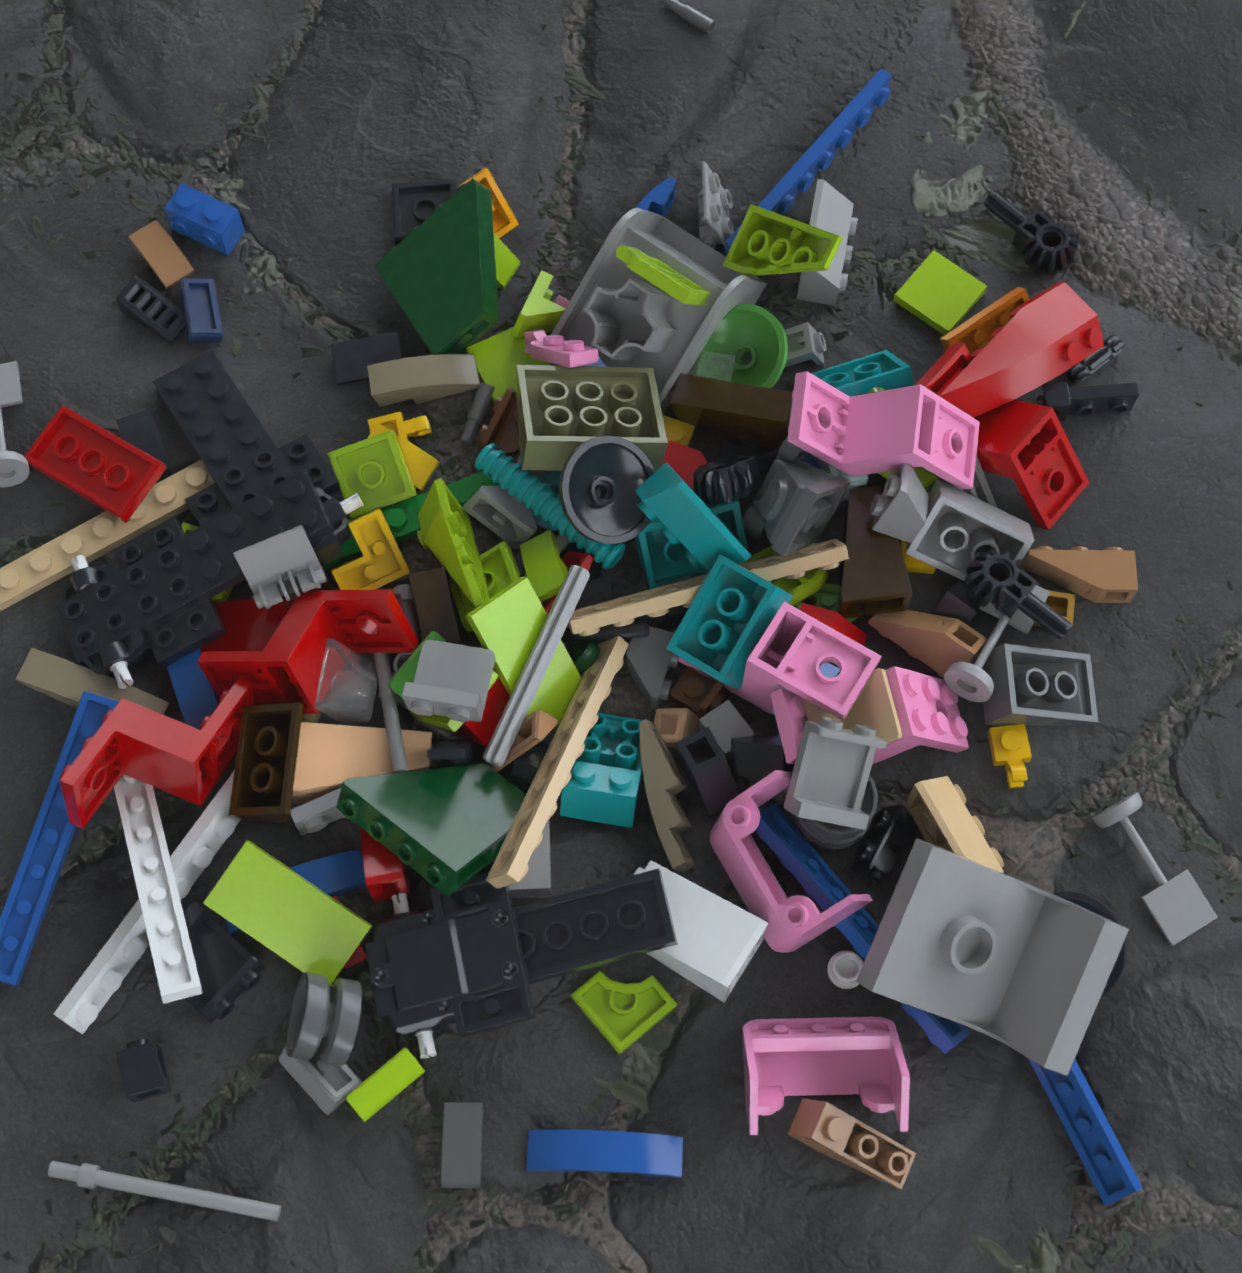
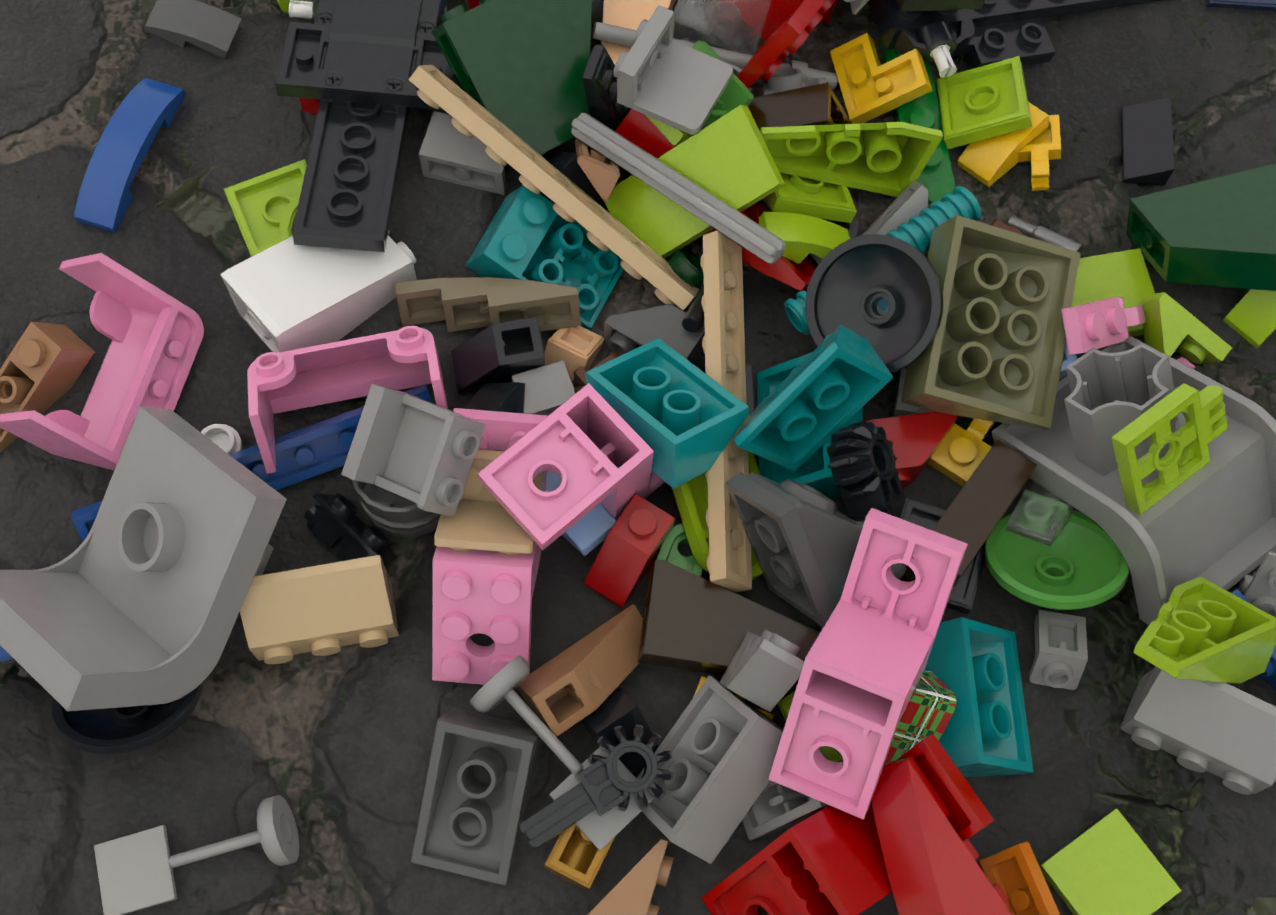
camera: 105 degrees right, 0 degrees up
dark tan slope [367,354,480,407] -> none
yellow plate [987,724,1032,789] -> none

